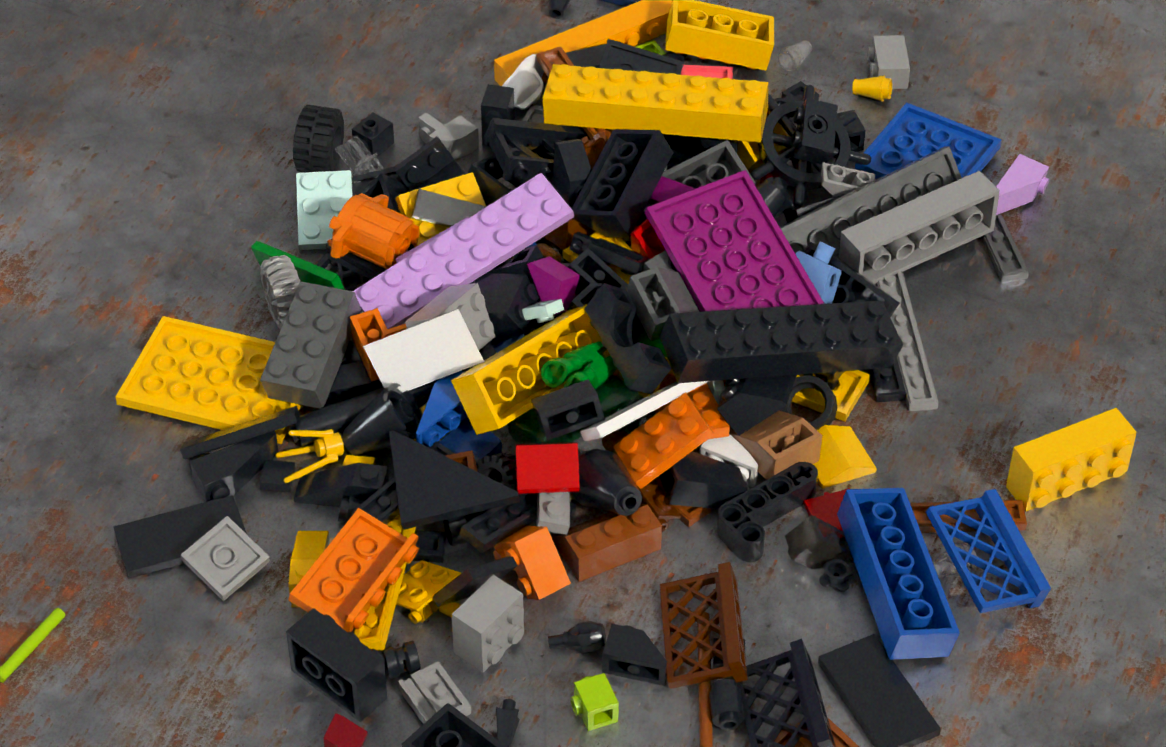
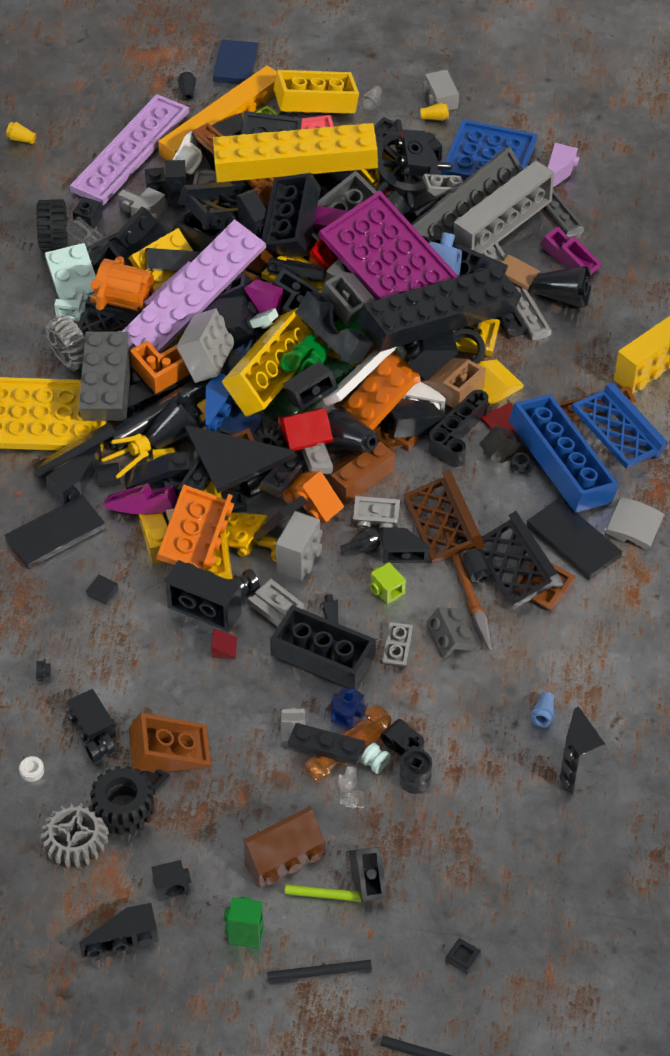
camera: 15 degrees left, 5 degrees up
light grey plate [181,516,270,601] -> none
green tile [251,241,345,290] -> none
white sticker [363,309,484,393] -> none
none -> yellow cone [6,122,36,144]
none -> black plate [36,658,51,682]
none -> light aqua bracket [54,293,86,322]
none -> lavender plate [70,94,189,205]
none -> black tile [86,575,118,604]
none -> magenta slope [103,483,178,514]
none -> black brick [144,167,167,199]
none -> light grey bracket [352,496,400,530]
none -> medium nougat piece [501,254,540,290]
none -> black cone [532,266,591,308]
none -> magenta slope [540,226,603,275]
none -> light grey slope [604,497,664,551]

